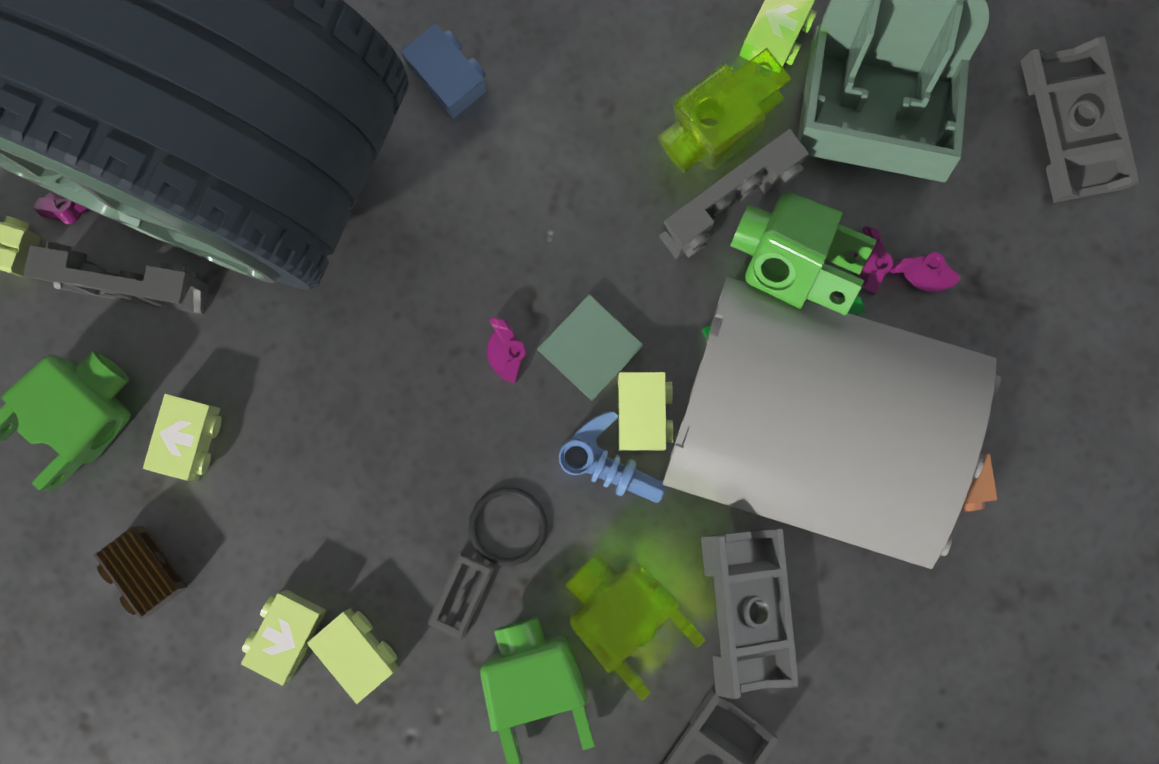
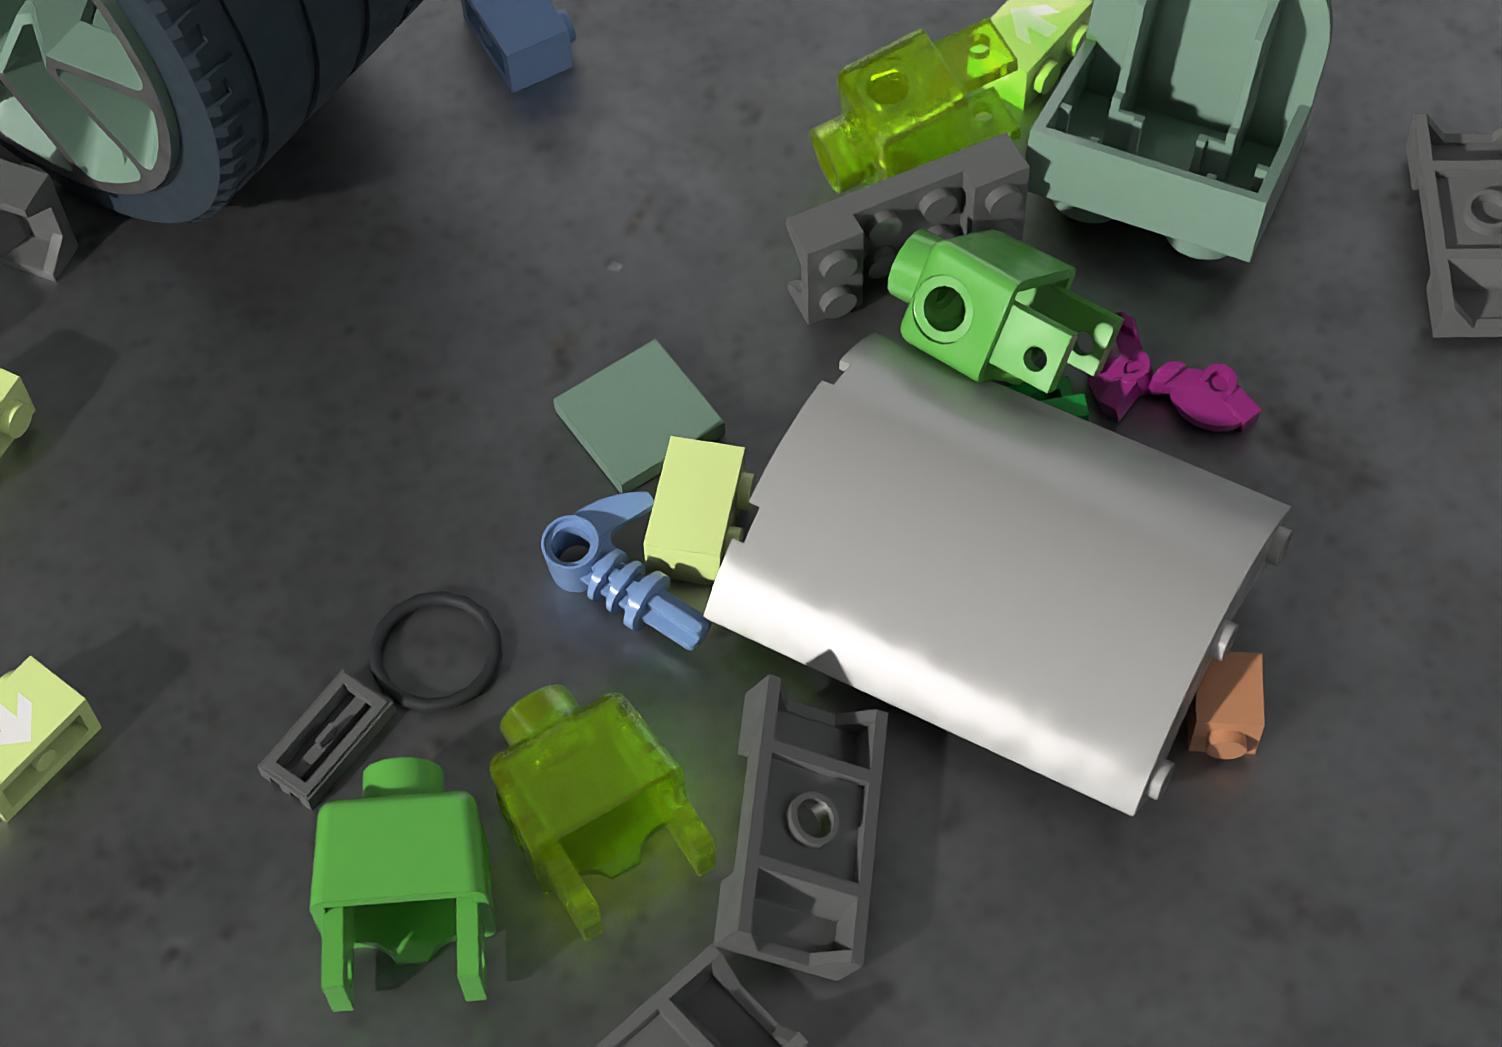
camera: 15 degrees right, 25 degrees down
yellowish green brick [307,608,399,704] -> none
magenta piece [487,317,528,383] -> none

